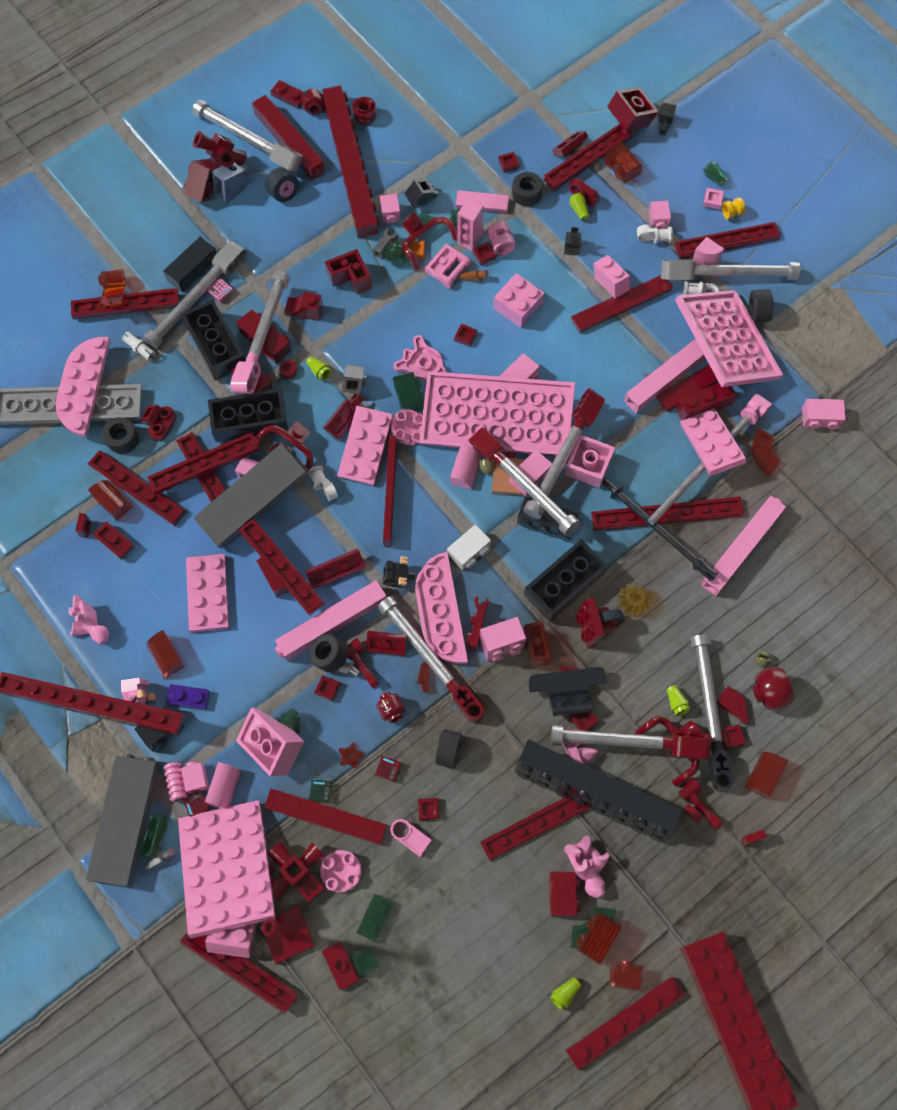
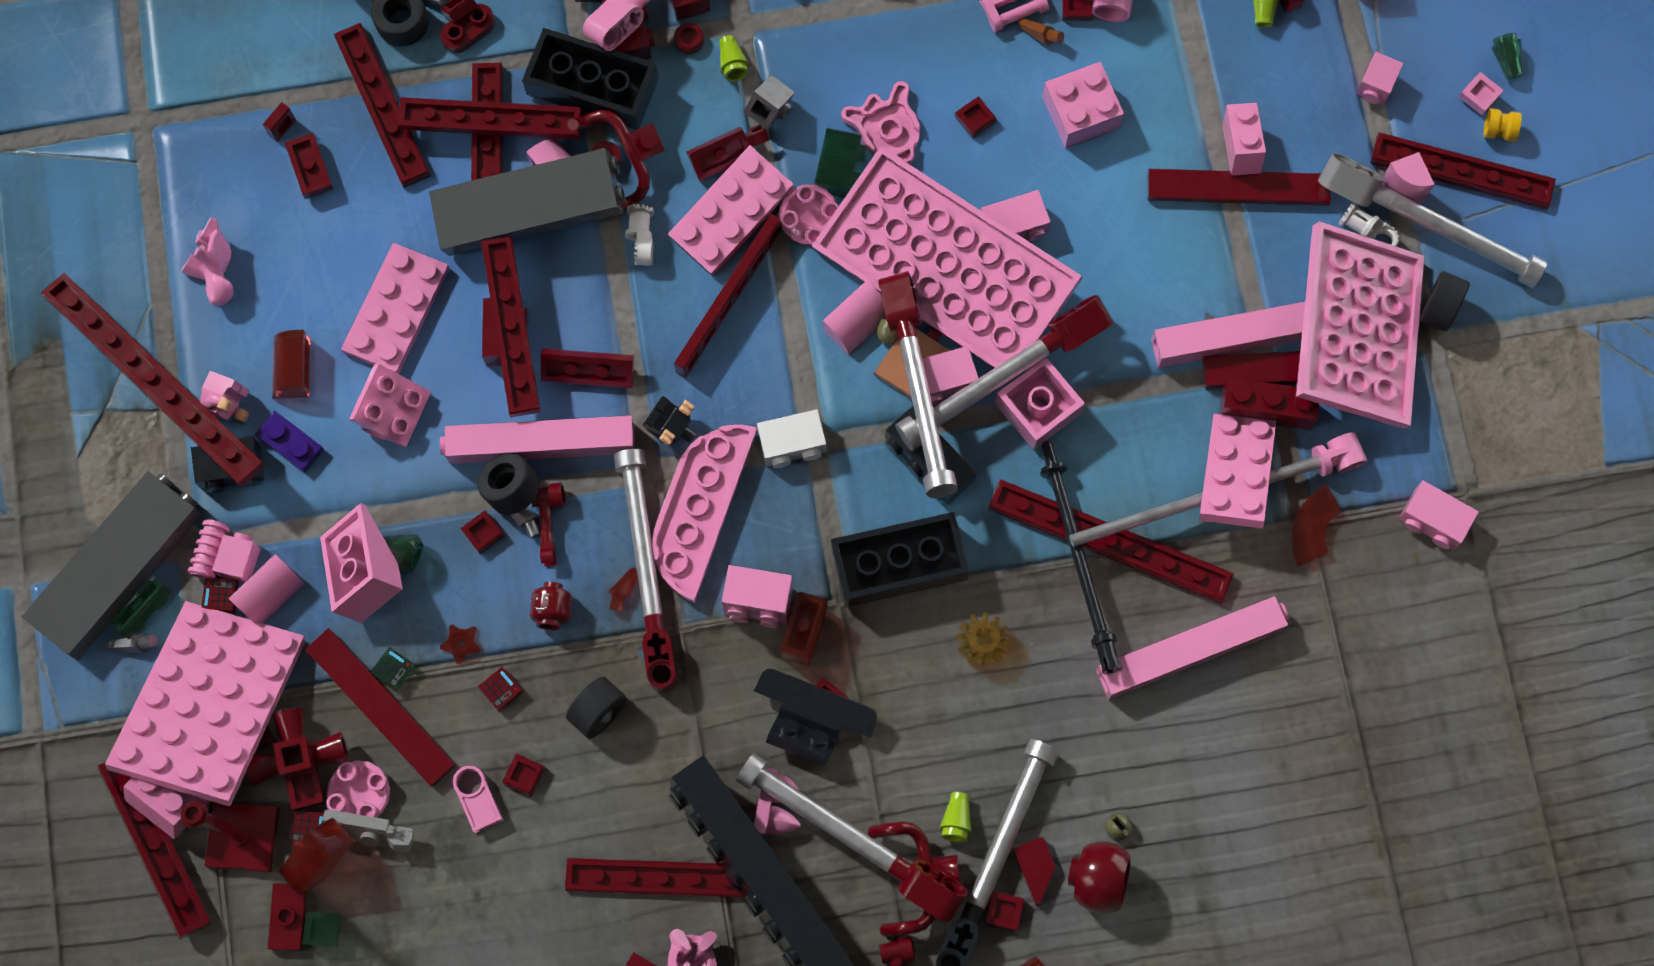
camera: 30 degrees right, 5 degrees up
clear red brick [88,480,134,521] -> none
clear green plate [356,893,393,943] -> none
dark red plate [366,630,407,656] -> none
dark red plate [466,596,489,652] -> none
pearl dark grey piece [564,227,581,255] -> none
dark red tile [570,712,599,731] -> none
dark red plate [576,598,625,648] -> none
white connector [637,225,673,244] -> none
none -> clear red brick [278,818,355,895]
none -> dark red tile [290,810,325,847]
none -> light grey hinge [322,809,414,852]
none -> bright pink plate [349,364,431,447]

